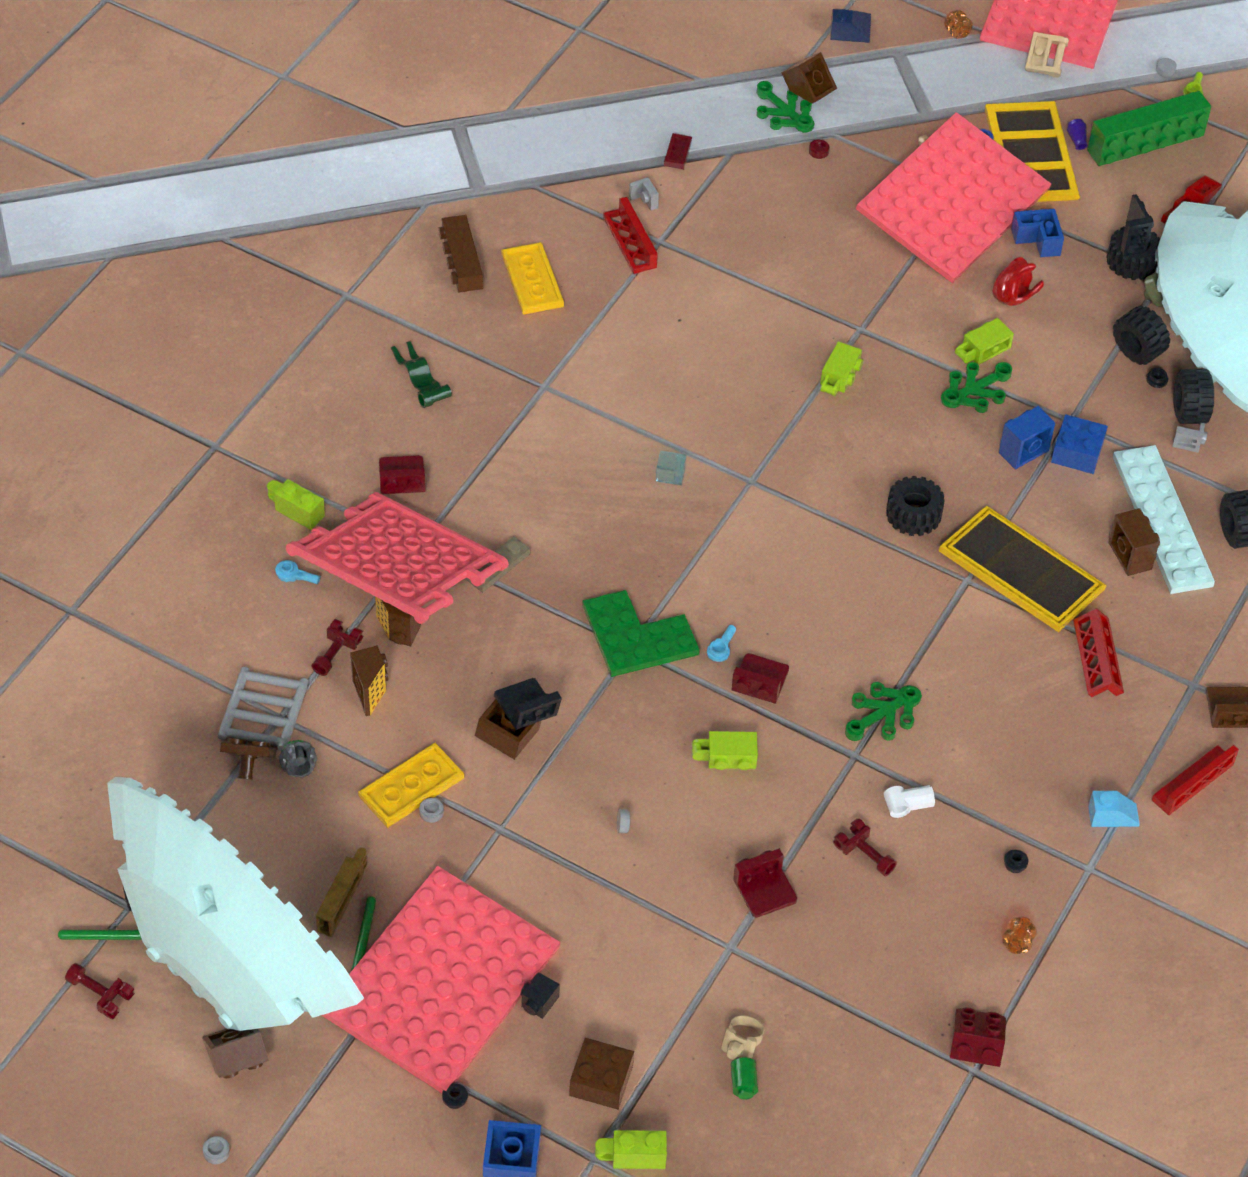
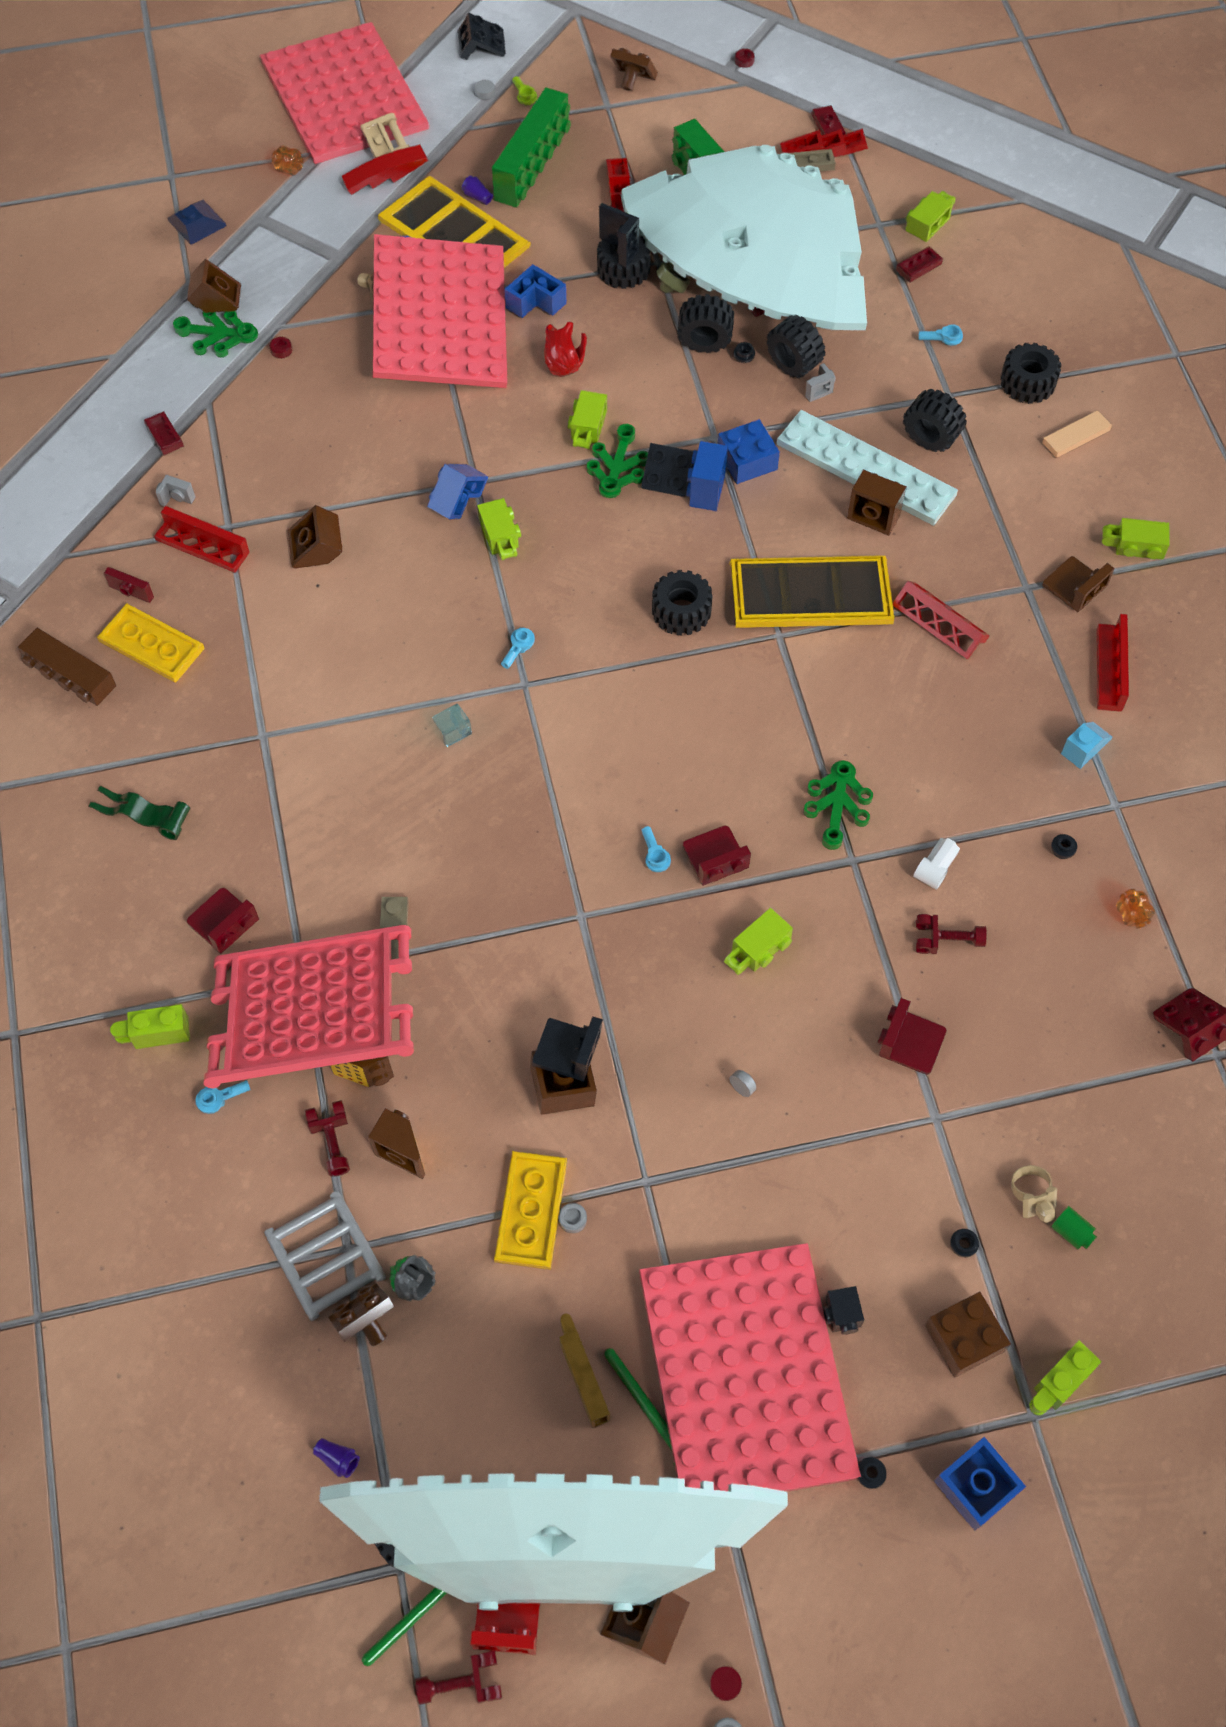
camera: 40 degrees left, 10 degrees up
green plate [582,590,700,677] -> none
none -> dark red plate [104,567,154,603]
none -> reddish brown slope [288,505,343,569]
none -> red slope [341,145,429,195]
none -> brick [427,464,489,519]
none -> black bracket [458,12,506,60]
none -> red bracket [470,1603,540,1655]
none -> medium azure plate [501,628,535,669]
none -> black bracket [641,443,693,497]
none -> dark red tile [710,1666,742,1701]
none -> black plate [950,1229,979,1258]

